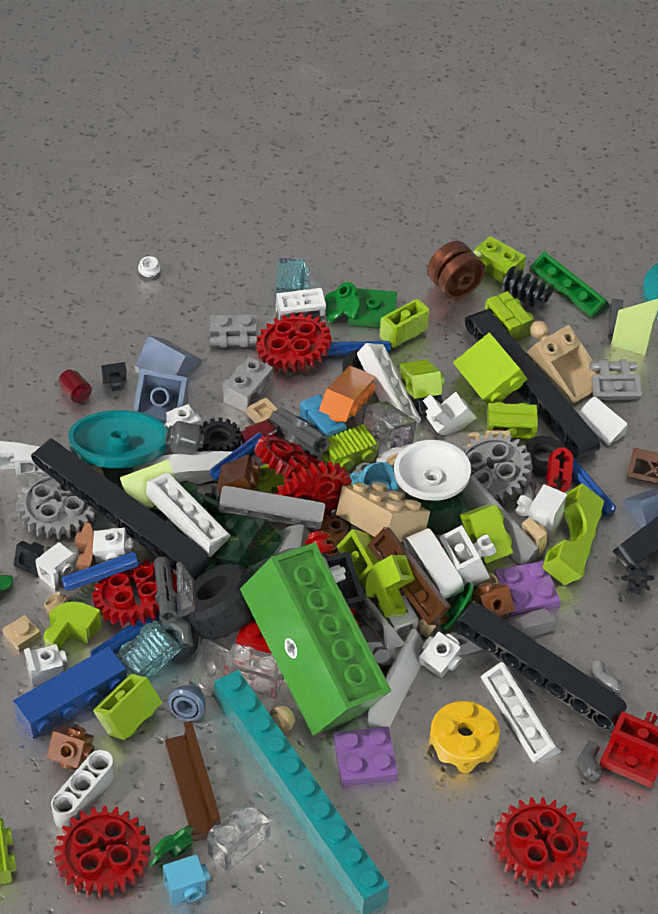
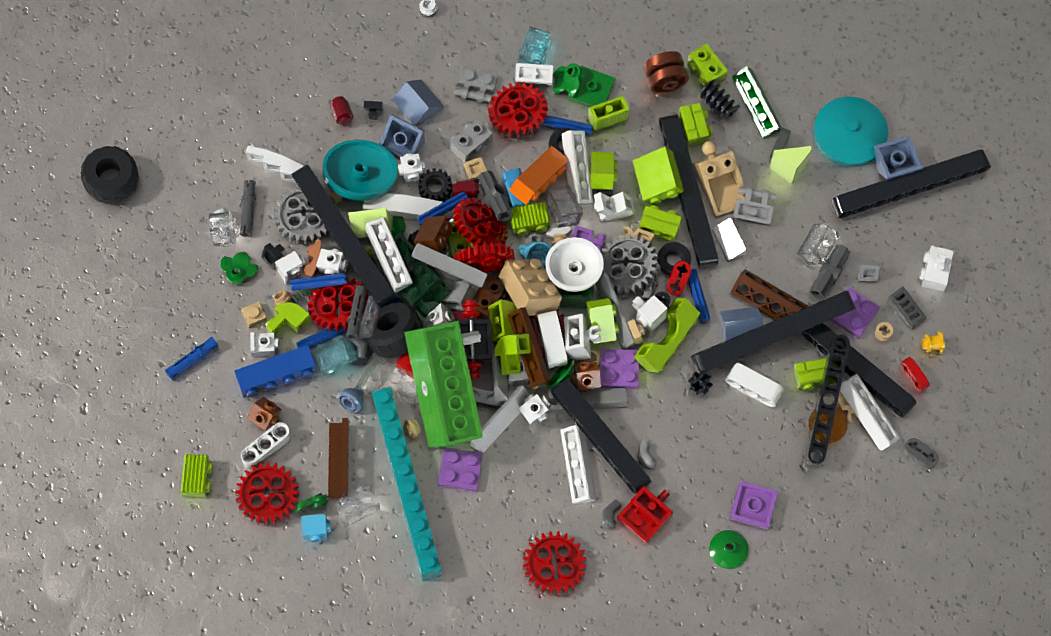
camera: 15 degrees right, 20 degrees up
lime brick [93,674,163,740] -> none
dark grey head [165,421,204,455] -> none
yellow plate [429,701,501,773] -> none

